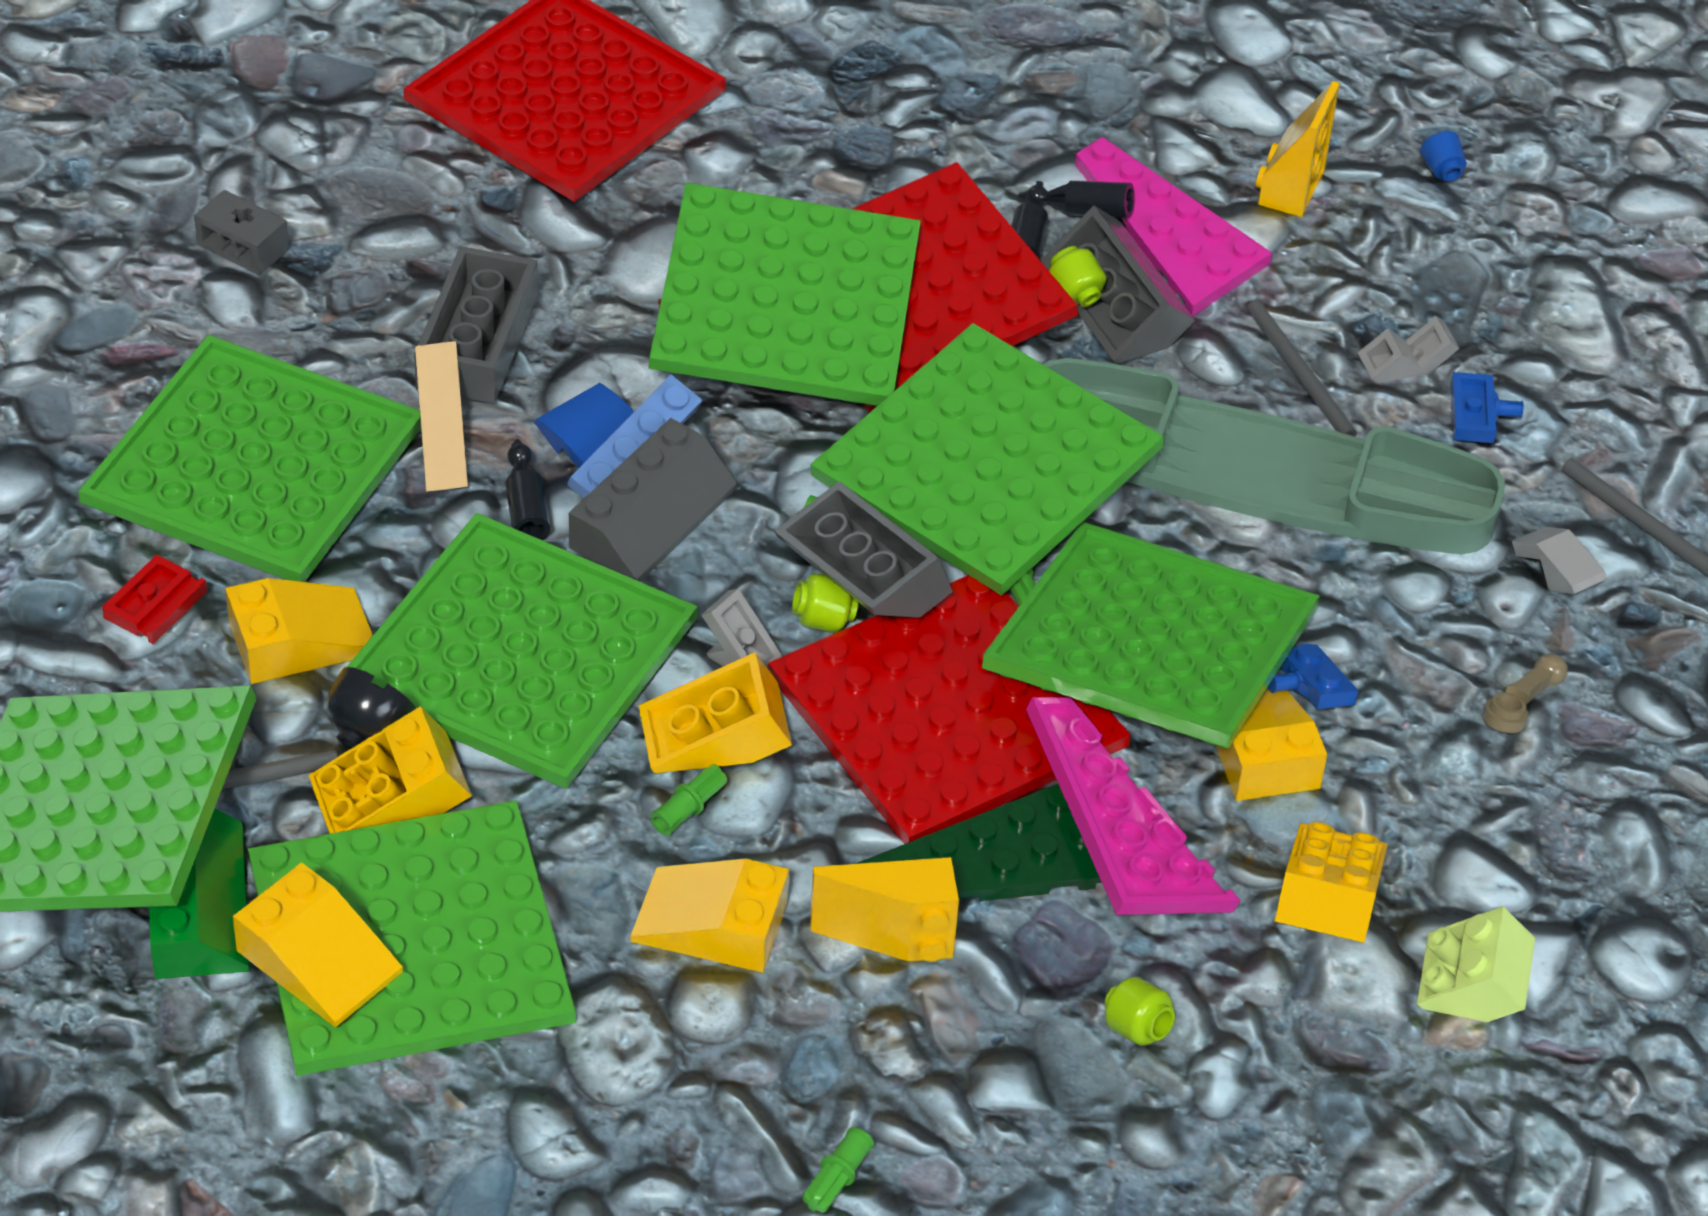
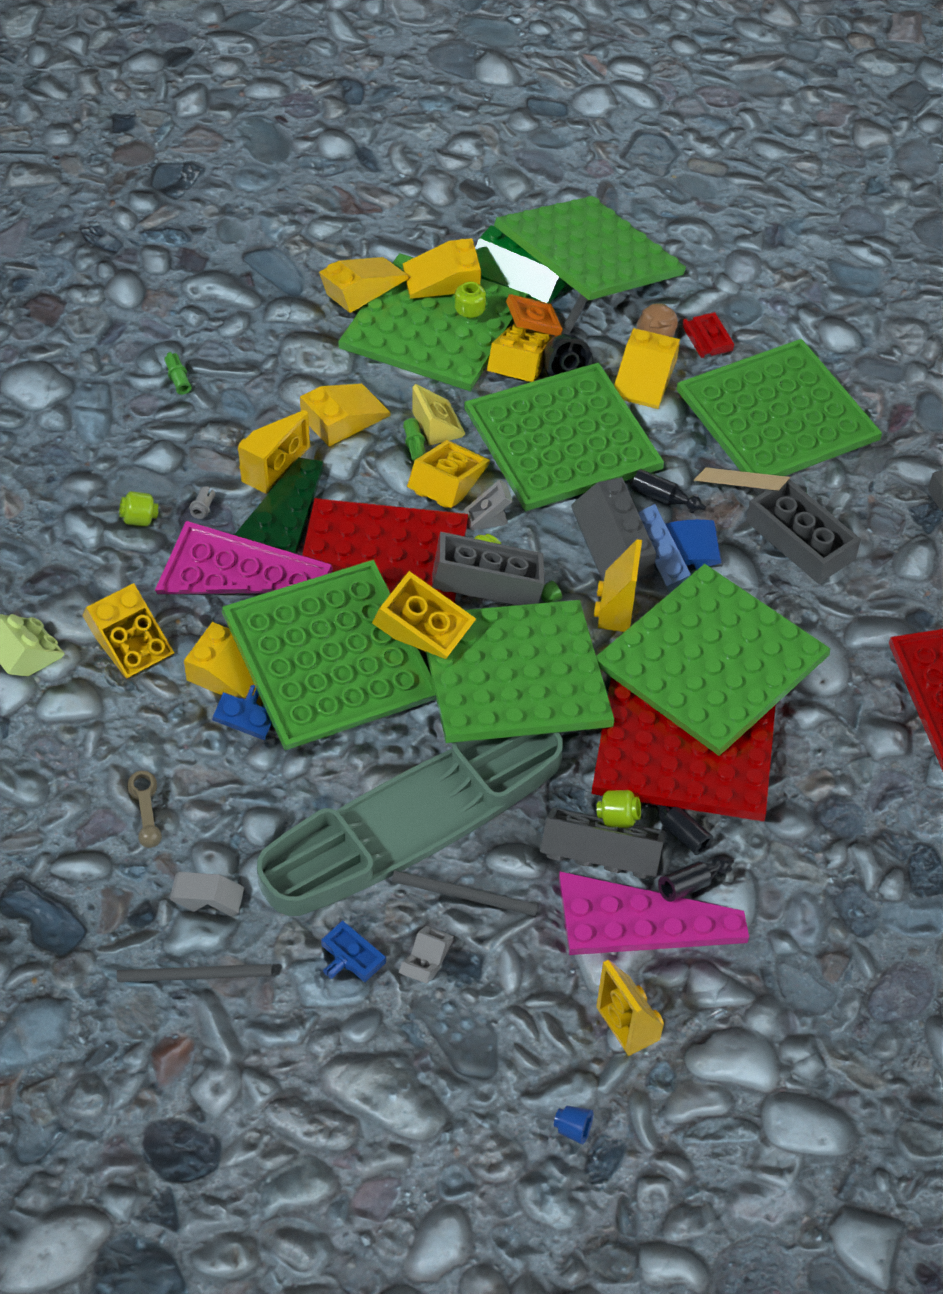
camera: 130 degrees right, 5 degrees up
none -> light grey pin [189,486,215,519]
none -> yellow slope [319,257,409,313]
none -> yellow slope [372,571,476,659]
none -> light yellow slope [412,384,466,446]
none -> lime head [455,282,486,318]
none -> orange tile [506,294,563,336]
none -> yellow slope [594,539,642,632]
none -> medium nougat hair [637,303,678,337]

